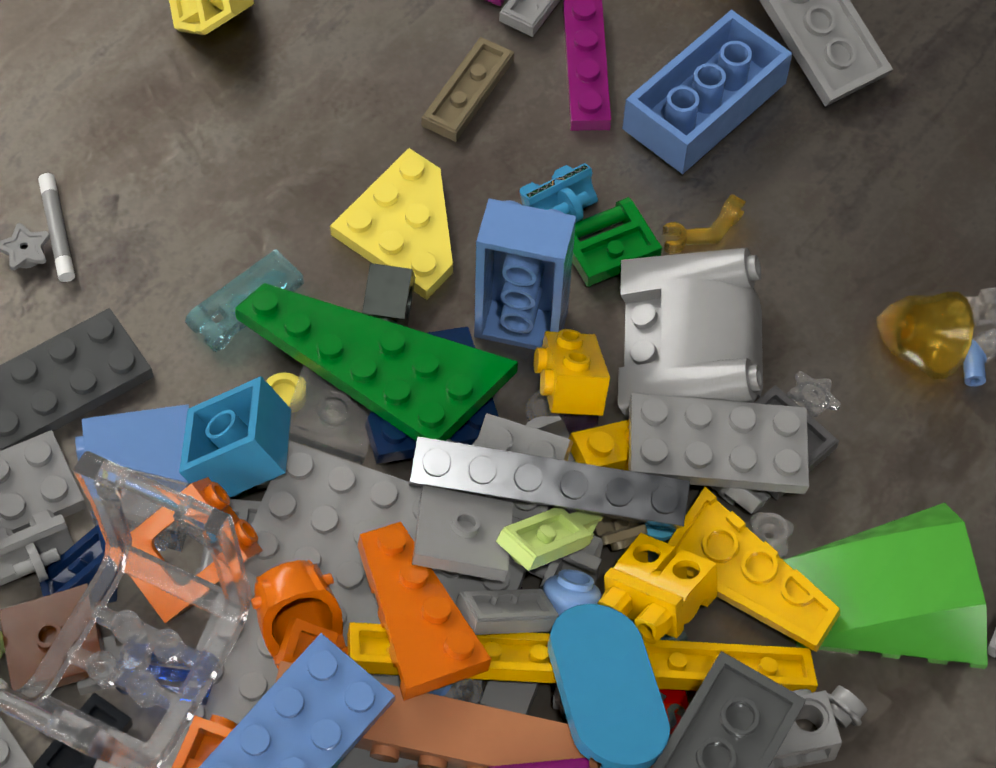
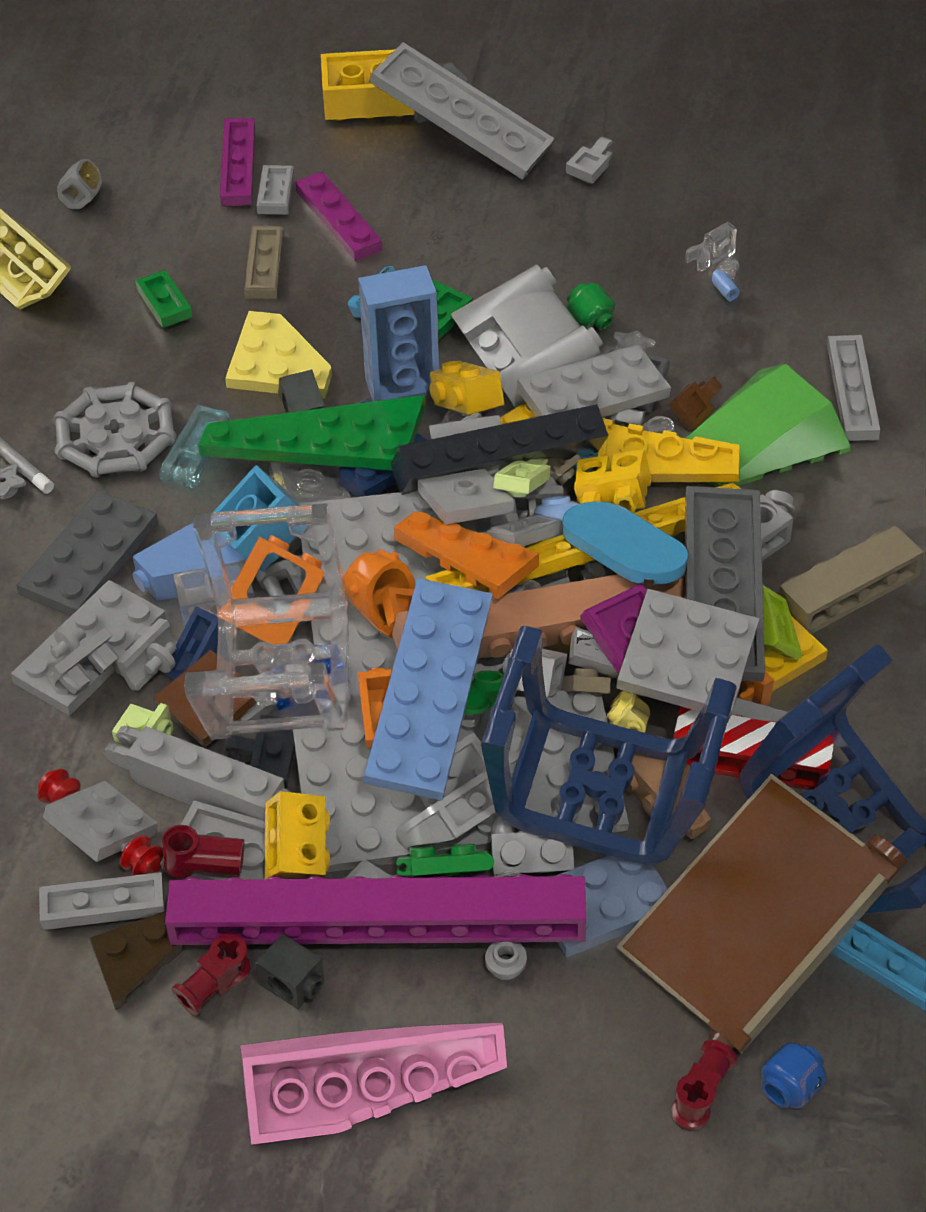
camera: 25 degrees left, 10 degrees down
medium blue brick [622,9,792,174] -> none
clear yellow arm [662,194,746,254] -> none
clear yellow helmet [876,291,974,379] -> none
none -> light grey plate [52,381,177,478]
none -> green plate [135,270,192,328]
none -> light grey plate [566,137,613,184]
none -> green head [567,282,616,331]
none -> reddish brown plate [669,376,722,432]

